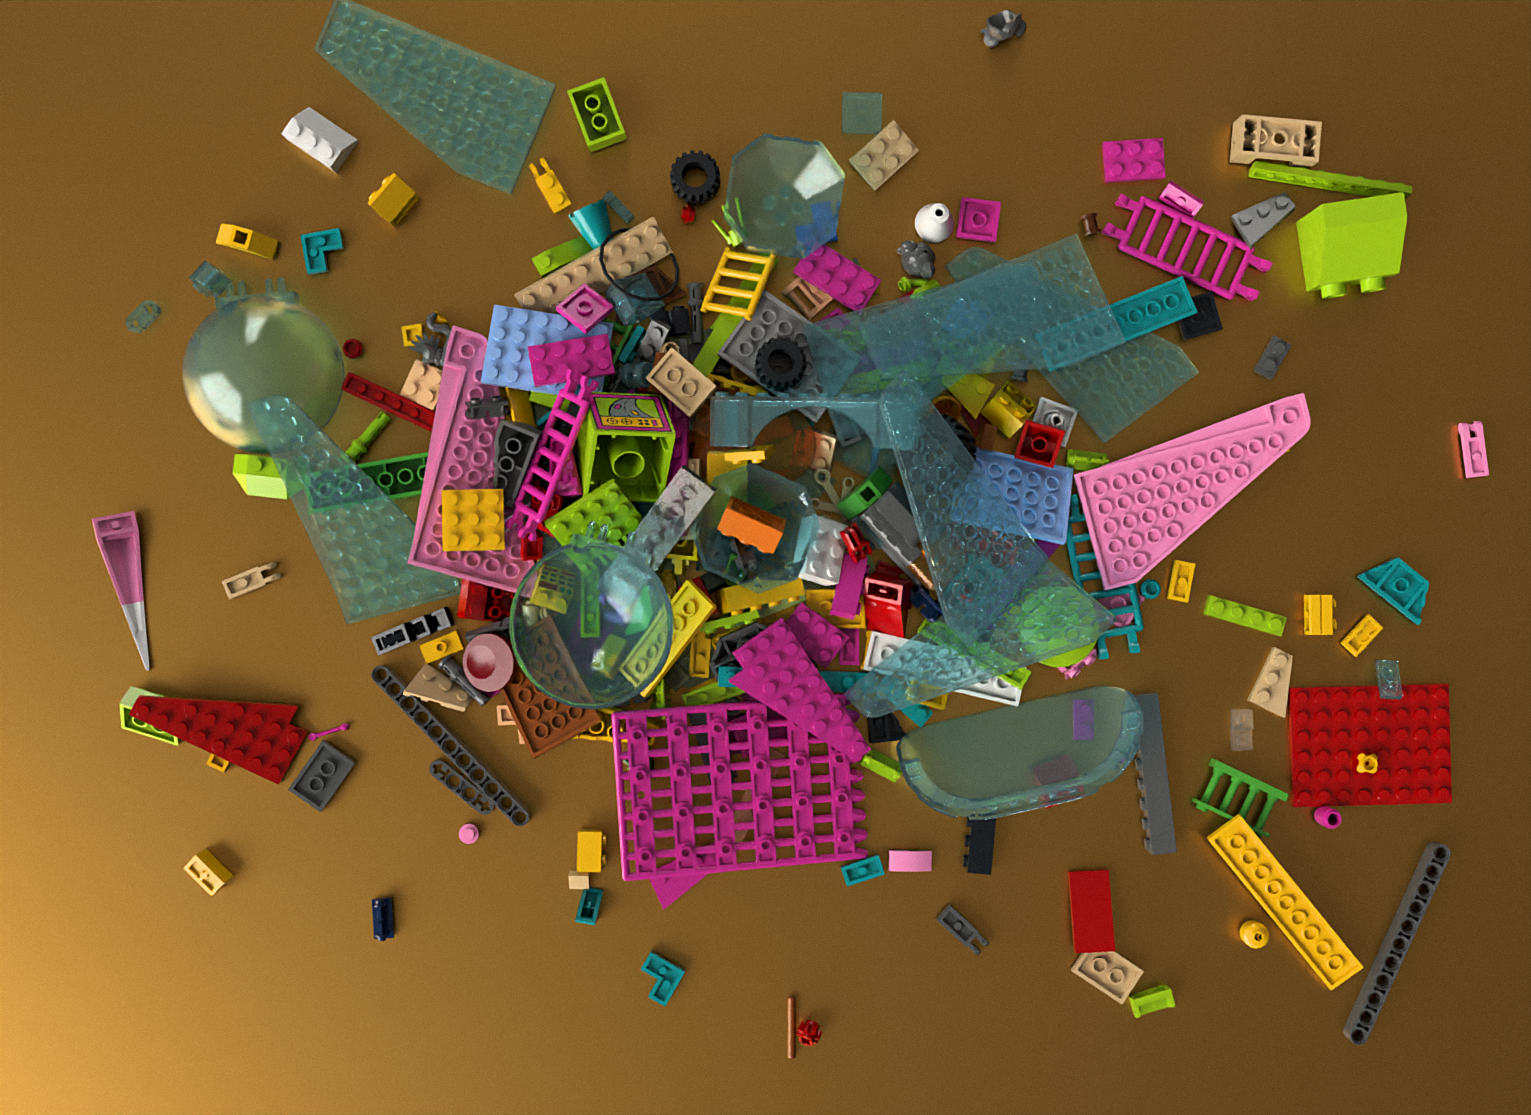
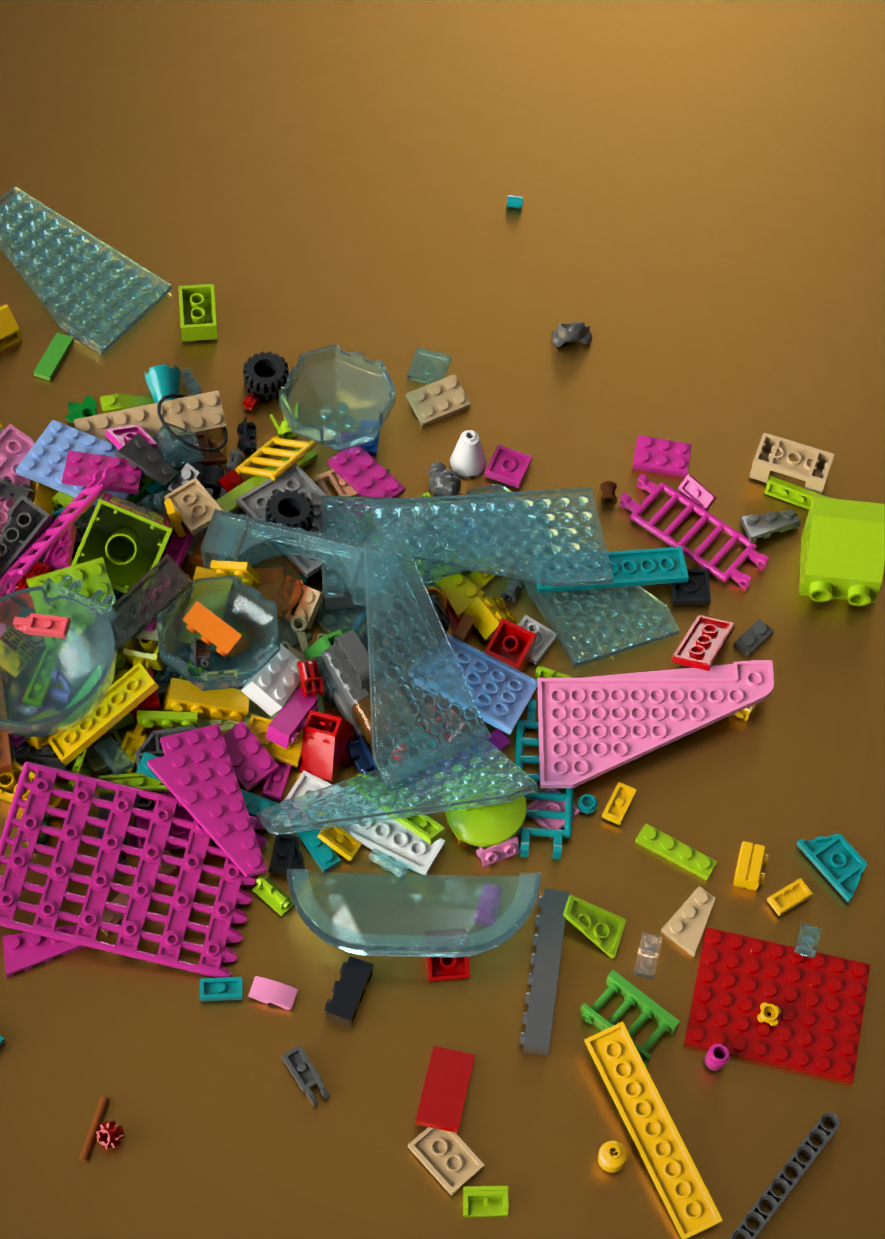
camera: 10 degrees right, 30 degrees down
yellow hinge [529,157,572,215] -> none
none -> coral hinge [13,613,71,639]
none -> bright green tile [34,332,74,381]
none -> green plate [65,395,98,424]
none -> clear light blue tile [94,737,133,776]
none -> dark grey wing [114,433,178,486]
none -> yellow plate [164,498,186,537]
none -> red plate [218,469,244,492]
none -> black hinge [237,417,257,456]
none -> clear light blue pin [369,849,409,879]
none -> lime wing [563,895,627,959]
none -> tile [672,615,735,671]

